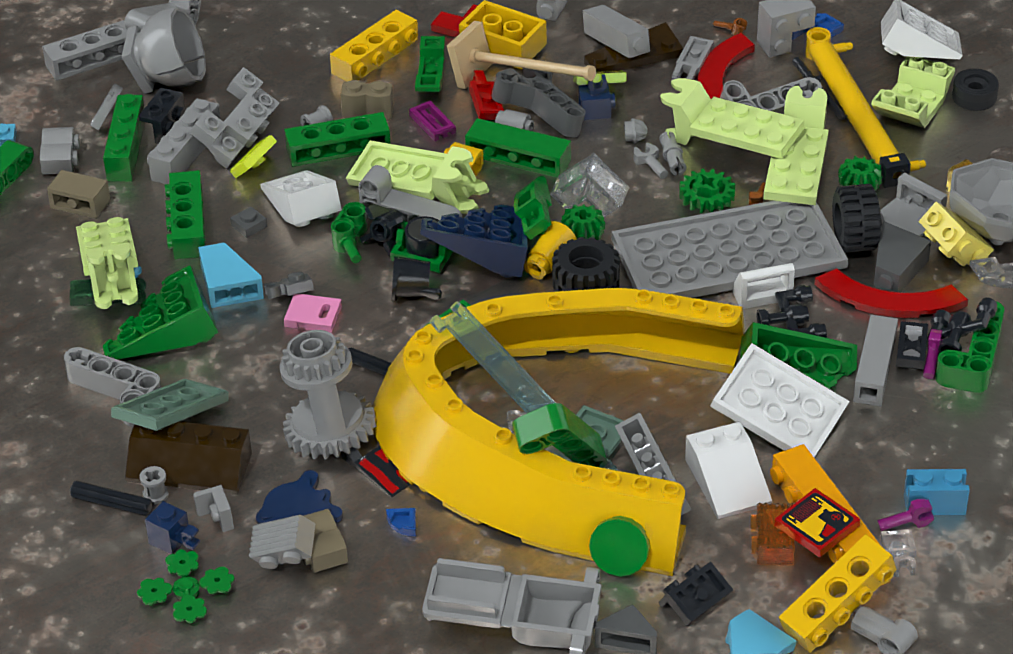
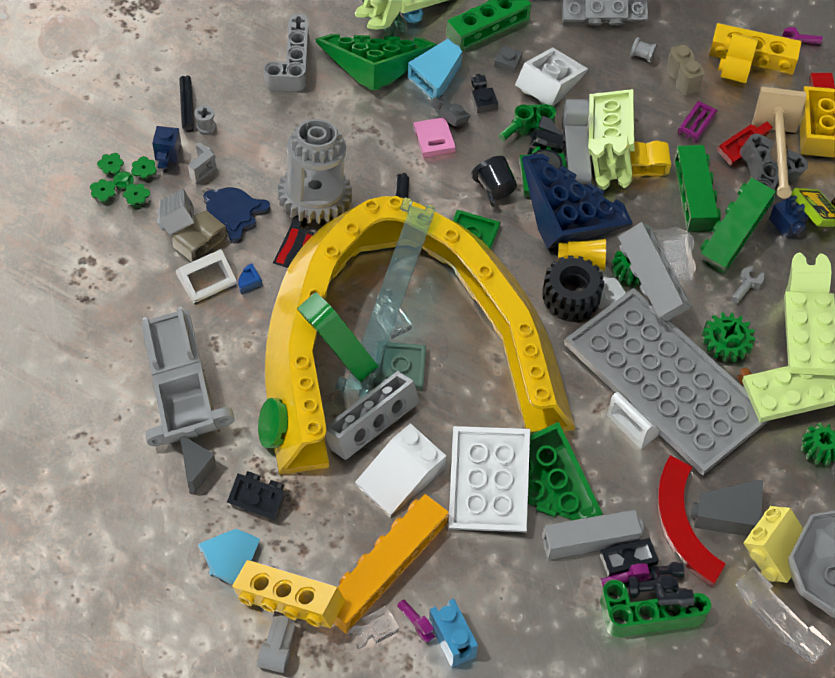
camera: 60 degrees right, 15 degrees up
sand green tile [111,379,229,431] -> none
dark brown slope [125,421,252,495] -> none
neon yellow plate [230,135,277,178] -> none
green brick [284,112,391,167] -> none
green slope [415,36,445,92] -> none
light grey brick [495,109,534,131] -> none
green slope [514,176,552,240] -> none
light grey plate [624,118,648,144] -> none
light grey pin [659,131,687,176] -> none
clear orange brick [750,502,795,565] -> none
black piece [756,285,827,338] -> none
tile [774,488,861,558] -> none
black tyre [832,184,881,253] -> none
light grey bracket [880,173,947,237] -> none
none -> white tile [175,249,237,303]
none -> black plate [471,74,498,113]
none -> light grey brick [618,222,692,321]
none -> green brick [699,177,776,274]
none -> yellow brick [718,33,758,83]
none -> magenta bar [782,27,823,45]

